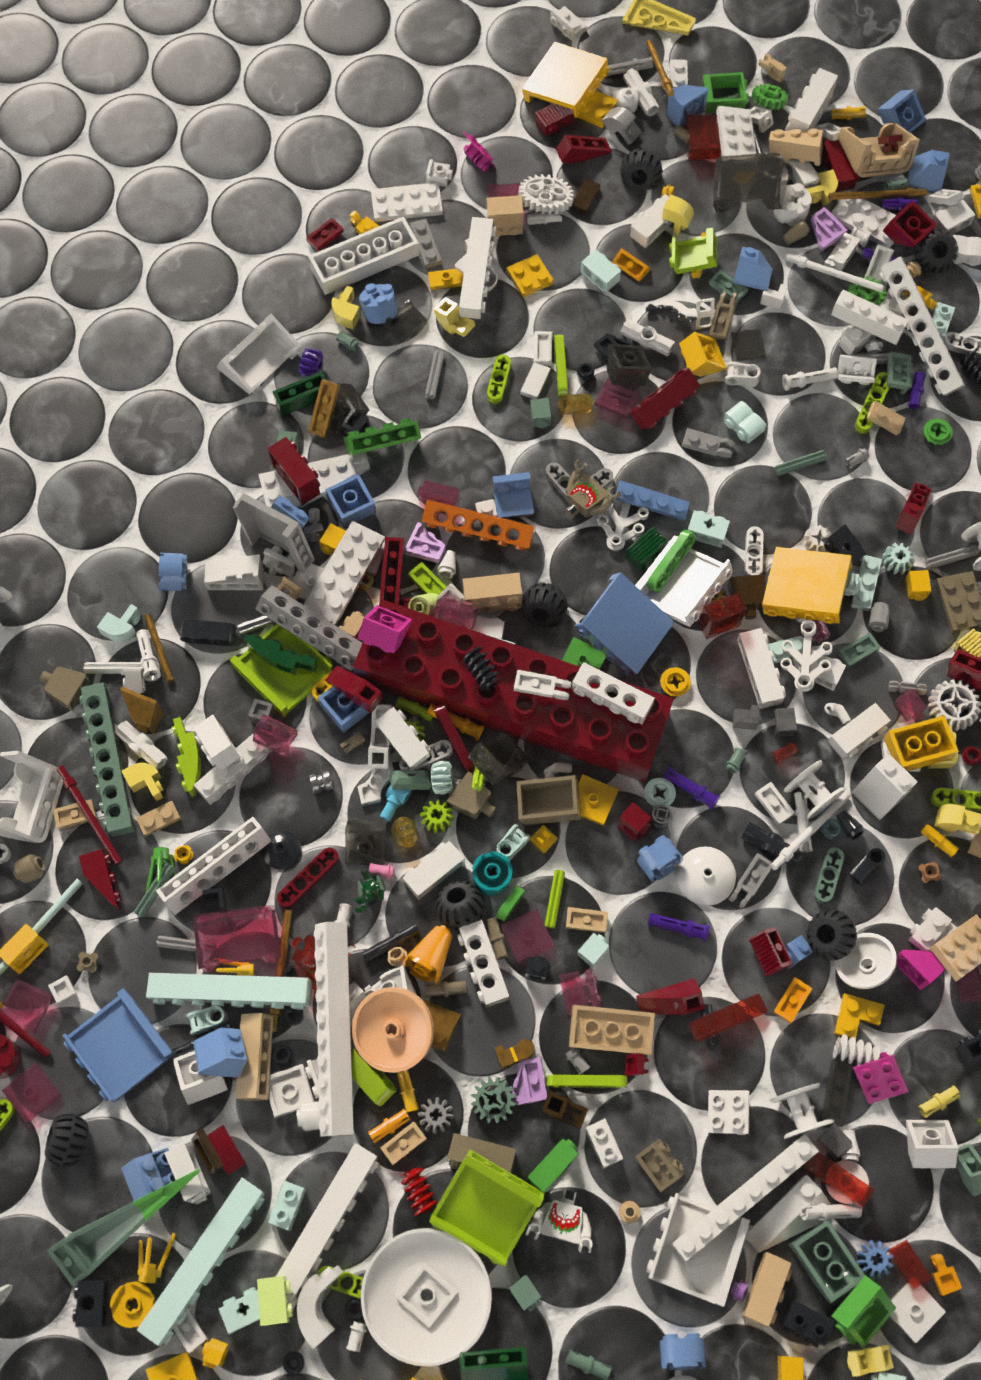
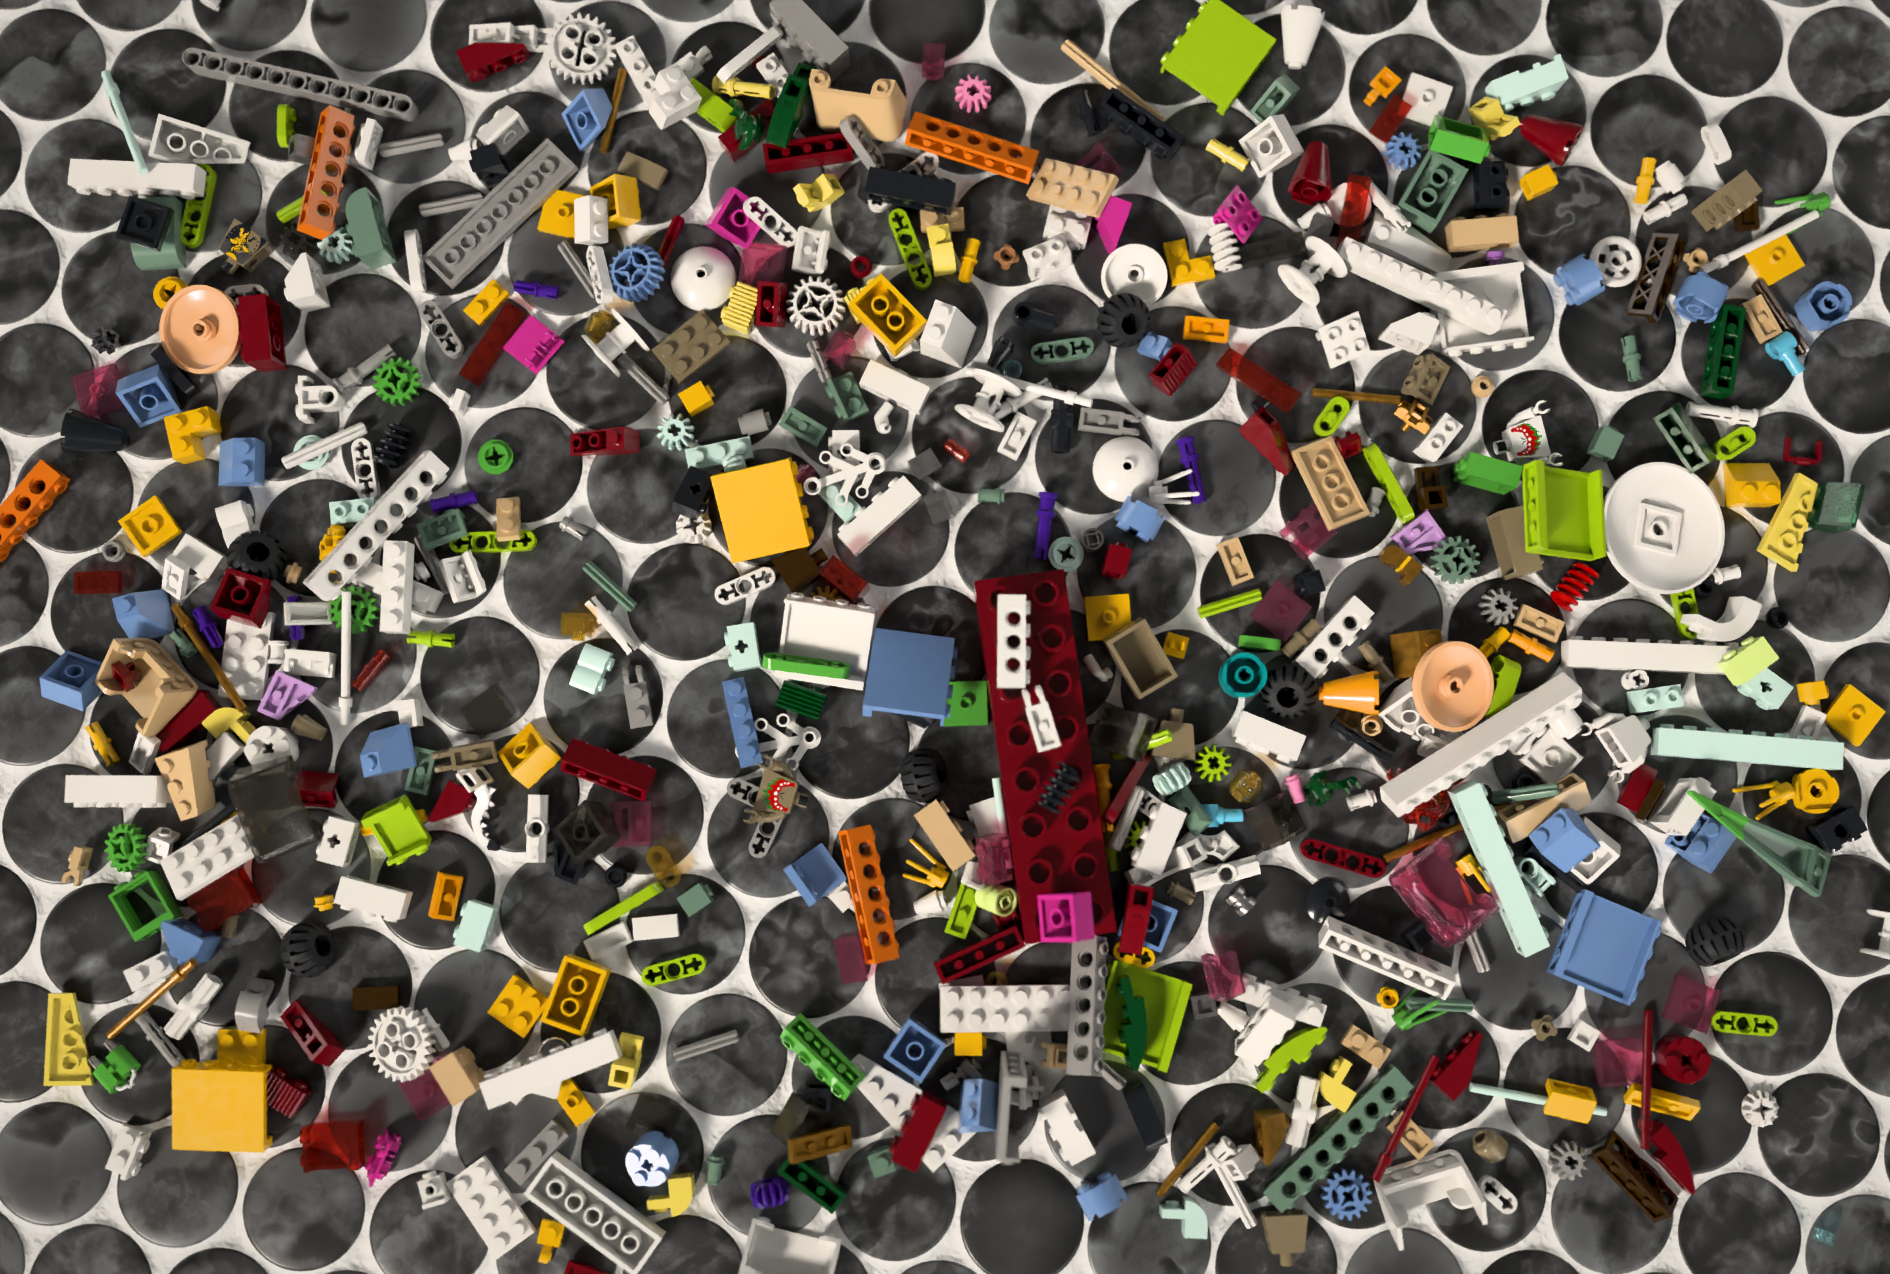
camera: 120 degrees left, 15 degrees up
tan brick [338,611,365,640] -> none
lavender wing [404,522,446,564] -> none
light aqua piece [496,824,531,861] -> none
light aqua brick [577,933,609,968] -> none
white head [616,88,639,113] -> none
yellow gear [660,667,691,697] -> none
light yellow brick [662,194,694,236] -> none
white piece [725,362,761,387] -> none
white pin [782,367,838,391] -> none
none -> clear red plate [74,571,122,595]
none -> bright green piece [88,1039,141,1094]
none -> dark red panel [287,770,340,808]
none -> clear red panel [299,1119,366,1173]
none -> white brick [316,816,362,867]
none -> clear red pin [350,648,390,692]
none -> lime pin [407,629,455,648]
none -> dark red slope [427,780,477,823]
none -> yellow brick [540,953,612,1037]
none -> clear yellow brick [560,612,596,641]
none -> white pin [585,596,639,655]
none -> sand green bracket [825,371,869,423]
none -> yellow plant [903,838,950,888]
none -> white bracket [1023,235,1071,281]
none -> white axle [1109,787,1145,851]
none -> white plant [1149,469,1200,505]
none -> white piece [1190,855,1261,892]
none -> white cone [1217,1000,1250,1032]
none -> dark red cone [1288,141,1332,205]
none -> pearl gold bar [1311,388,1401,404]
none -> lime plate [1313,396,1350,437]
none -> medium blue gear [1321,1168,1372,1221]
none -> white slope [1378,312,1440,355]
none -> pearl gold piece [1394,399,1432,435]
none -> sand green axle [1491,783,1560,804]
none -> white torso [1581,713,1651,783]
none -> white bush [1621,670,1649,691]

